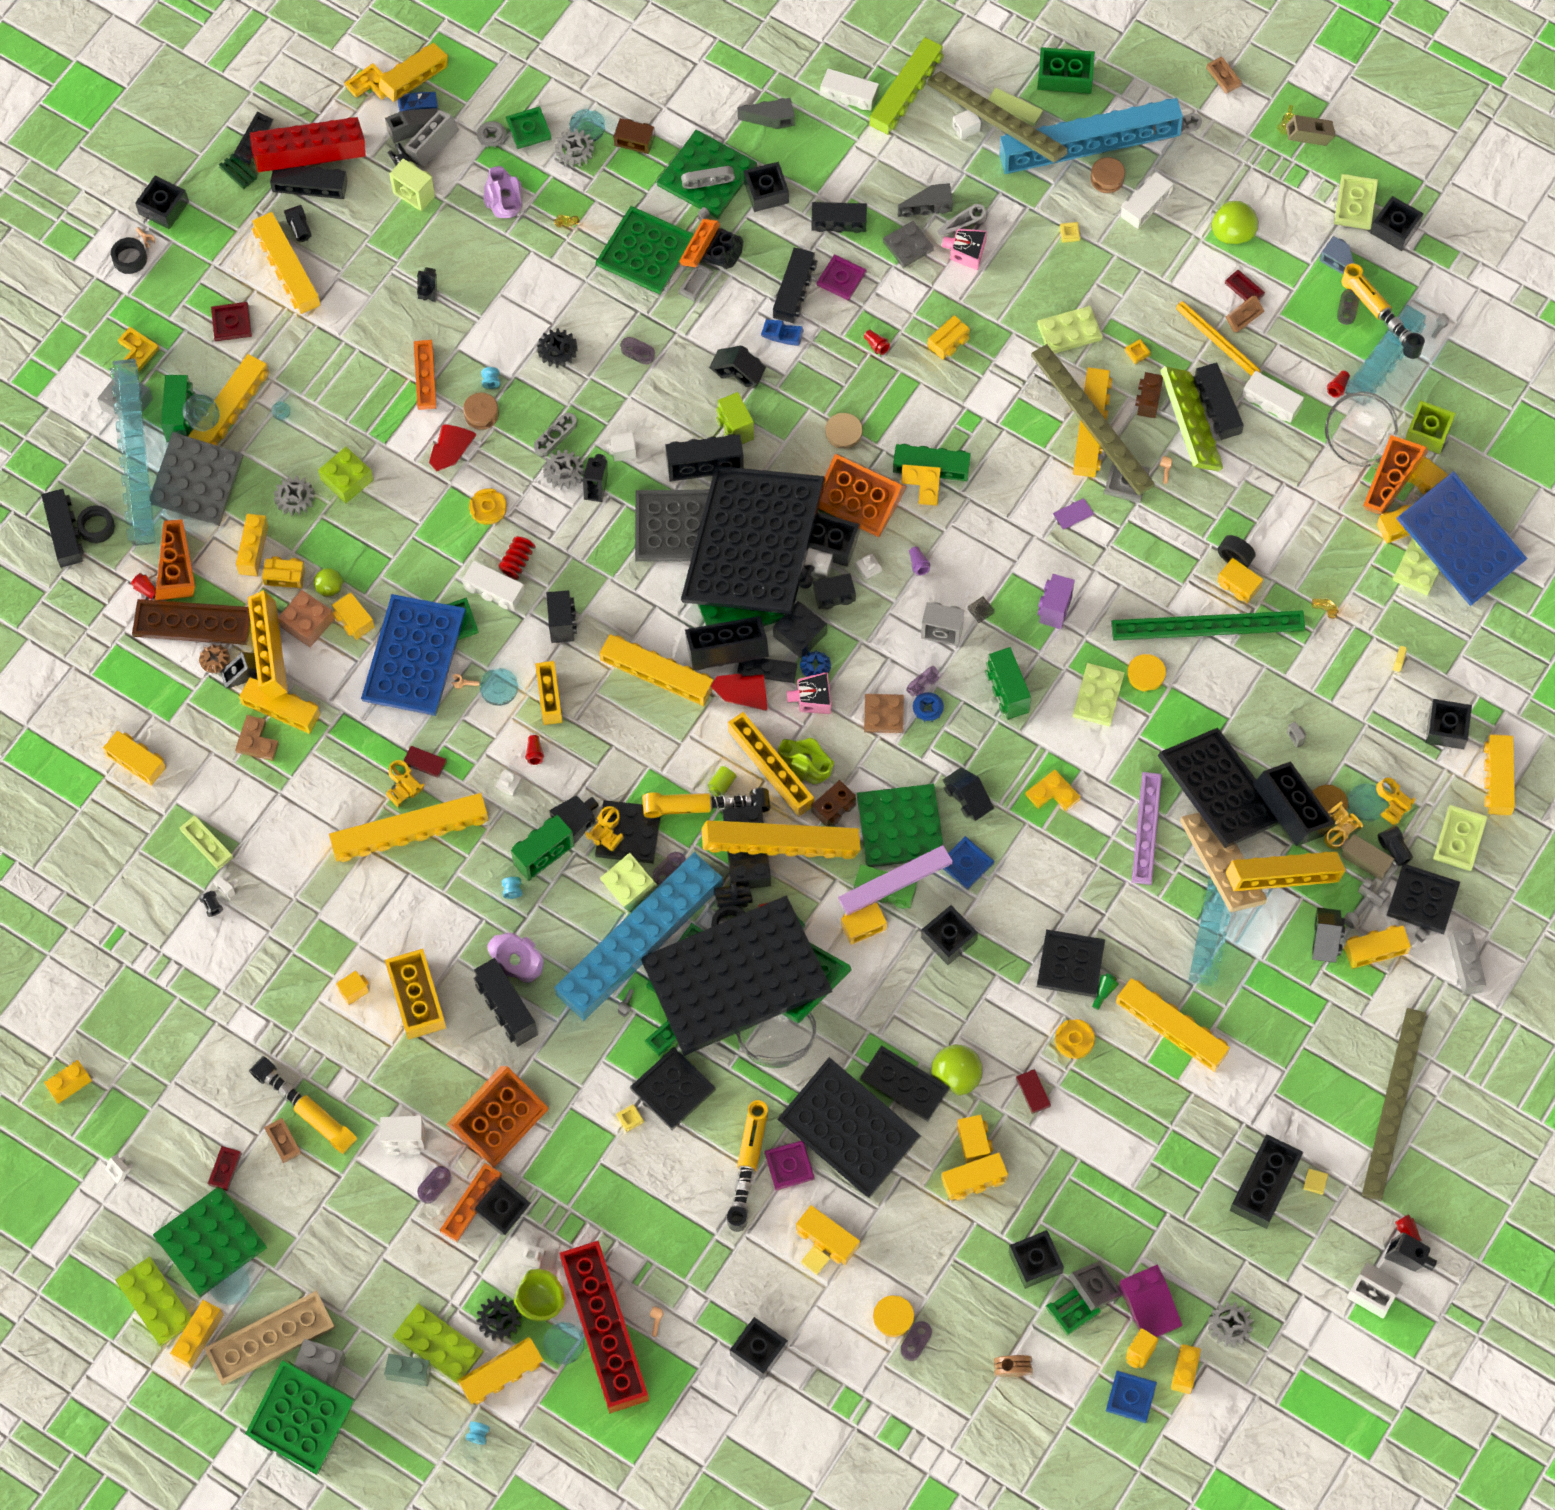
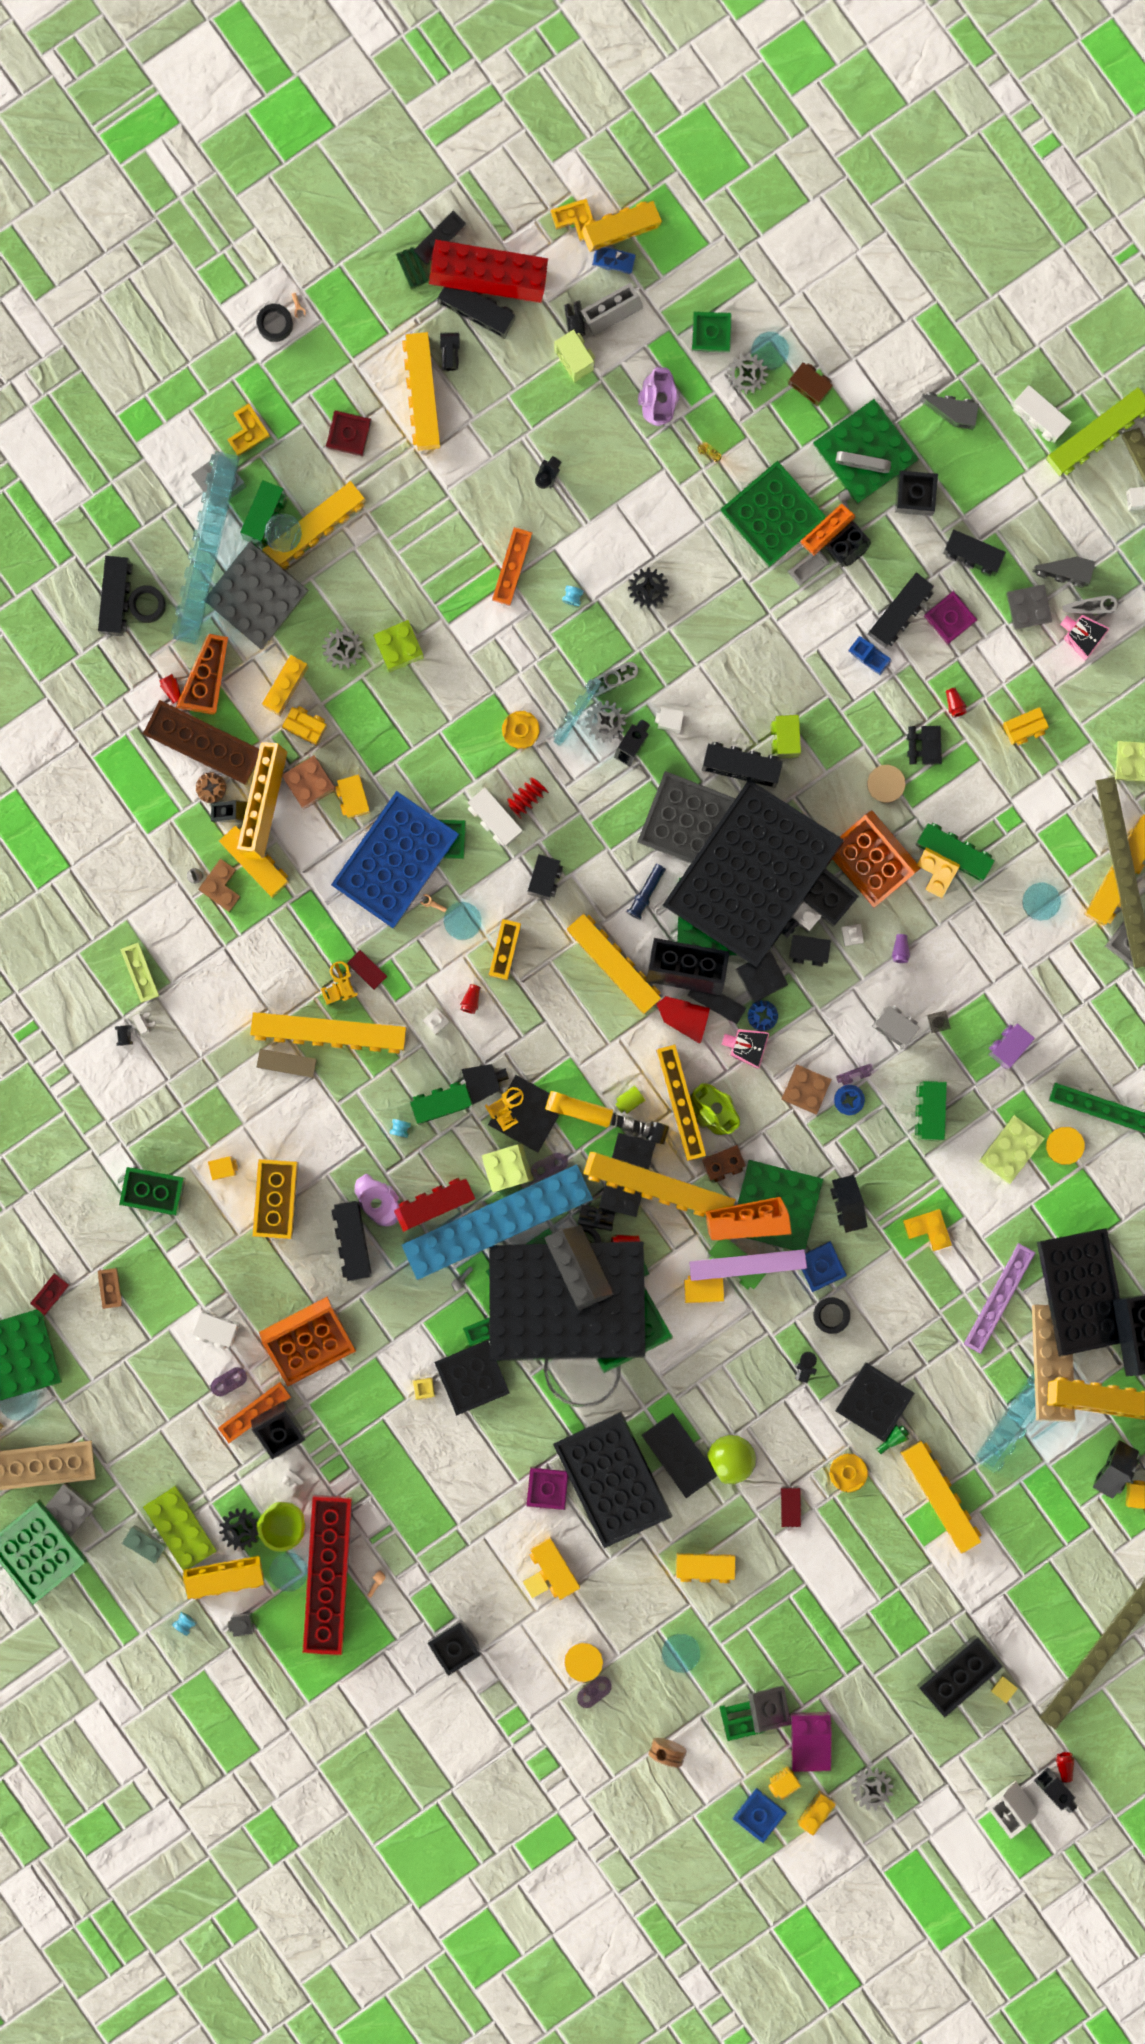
camera: 15 degrees right, 20 degrees up
yellow brick [103,730,166,786] -> none
black brick [135,175,189,229] -> none
piece [249,1056,357,1154] -> none
clear light blue plate [271,401,290,420] -> none
lime hair [313,568,344,597] -> none
dark grey slope [385,108,438,143] -> none
red panel [429,424,476,472] -> none
medium nougat head [463,393,499,430] -> none
light grey gear [477,121,506,148] -> none
plate [620,337,655,365] -> none
black brick [709,345,766,387] -> none
piece [727,1100,768,1232] -> none
black brick [921,905,978,965] -> none
yellow brick [957,1115,993,1164] -> none
black brick [1008,1230,1064,1289] -> none
medium lavender sticker [1053,498,1094,530] -> none
none -> green brick [119,1167,186,1216]
none -> light grey hinge [187,868,203,884]
none -> dark grey brick [228,1612,254,1637]
none -> dark tan tile [256,1049,317,1078]
none -> red brick [394,1177,475,1232]
none -> dark grey slope [544,1225,614,1311]
none -> clear light blue plate [553,677,603,746]
none -> dark blue pin [626,863,666,920]
none -> clear light blue tile [662,1633,700,1673]
none -> orange wedge [705,1197,791,1240]
none -> black hips [794,1351,817,1383]
none -> black tyre [813,1297,850,1334]
none -> black plate [906,726,942,765]
none -> clear light blue tile [1022,882,1061,921]

